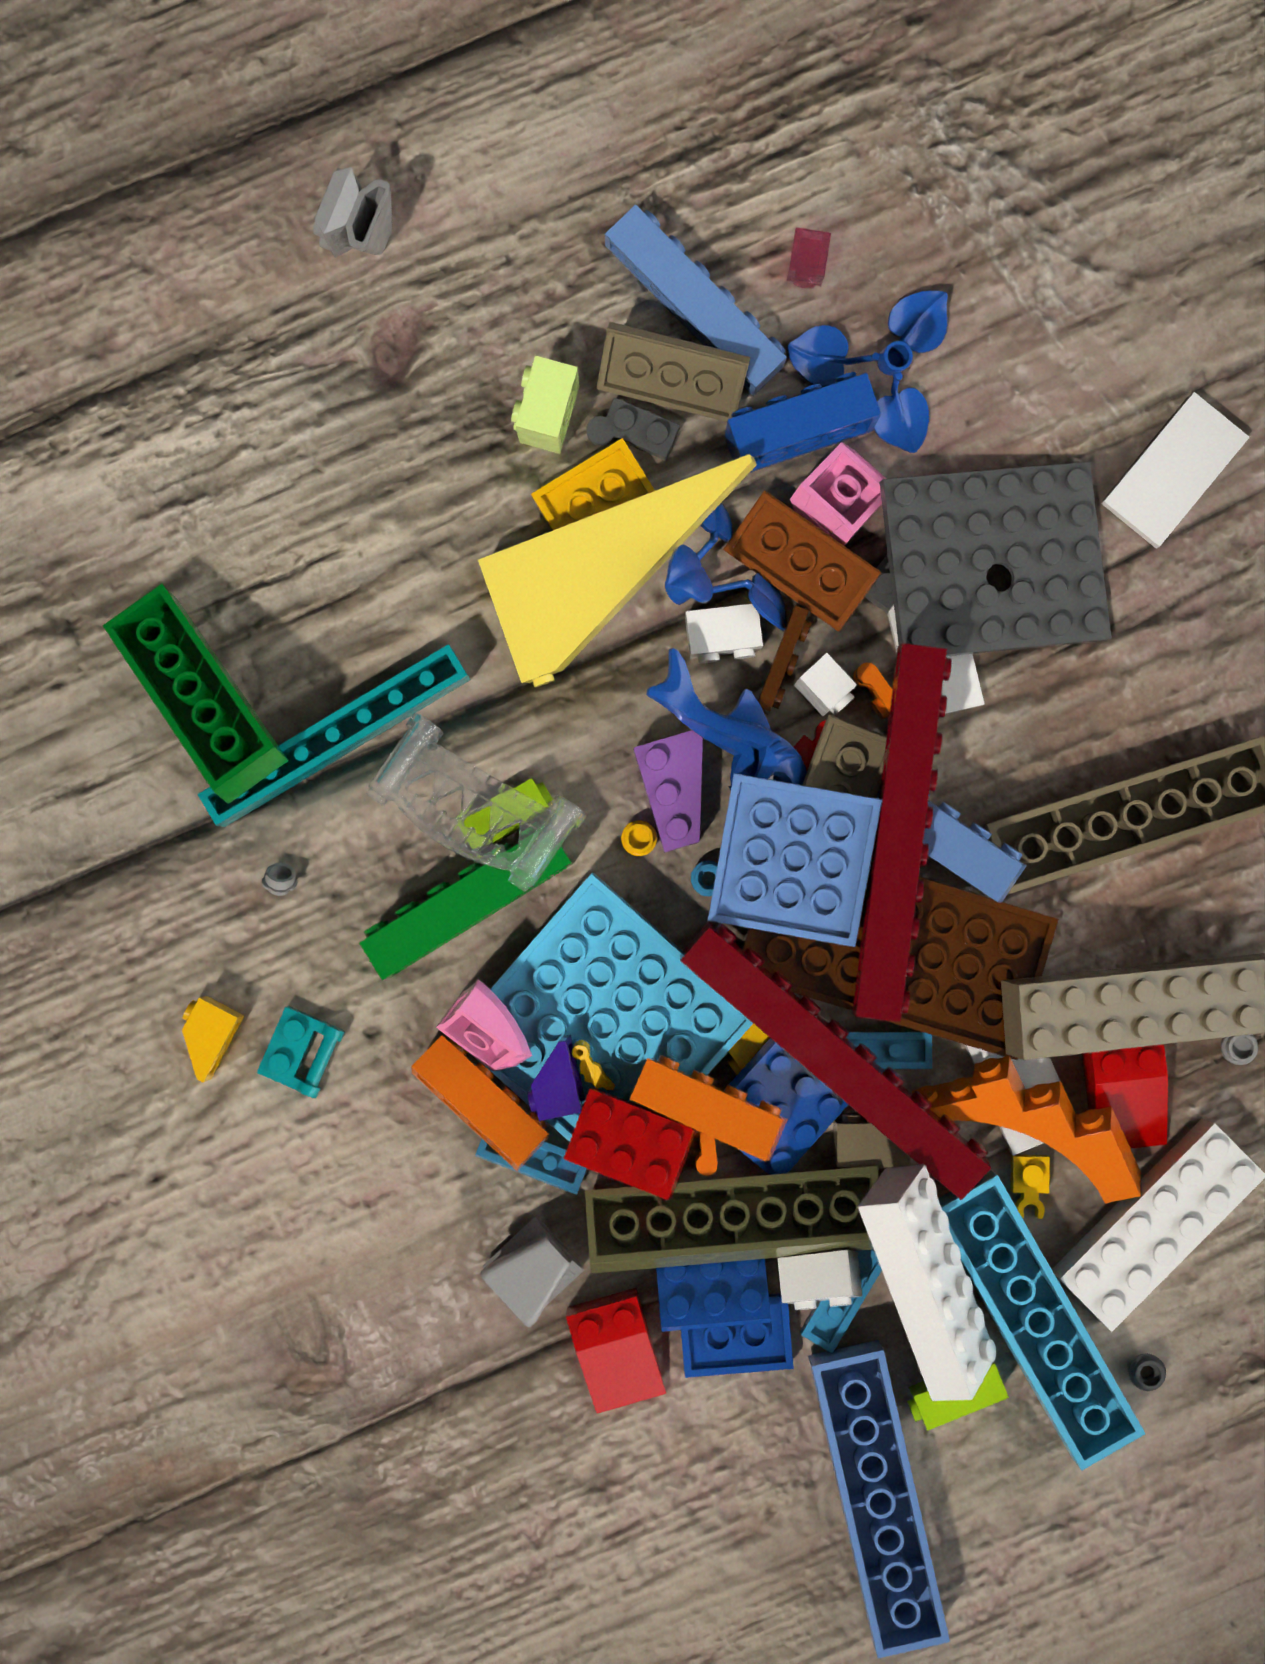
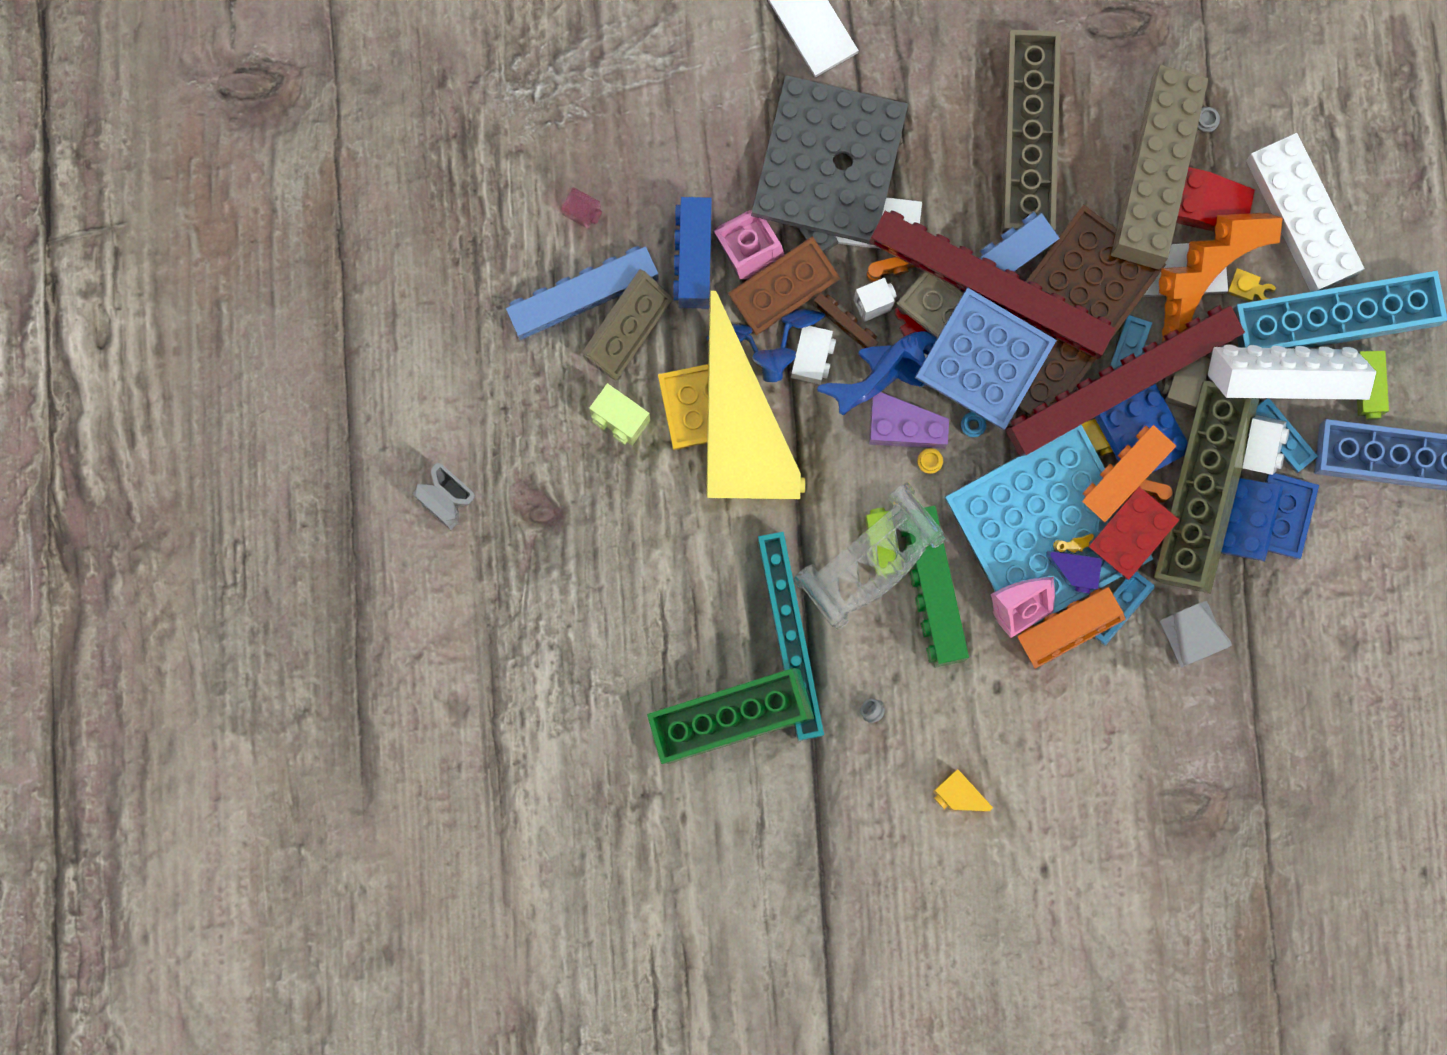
camera: 75 degrees left, 5 degrees down
teal plate [257,1006,345,1098] -> none
slope [566,1288,666,1414] -> none
dark grey hinge [586,397,680,461] -> none
blue plant [787,291,948,453] -> none
dark grey plate [1129,1353,1166,1391] -> none

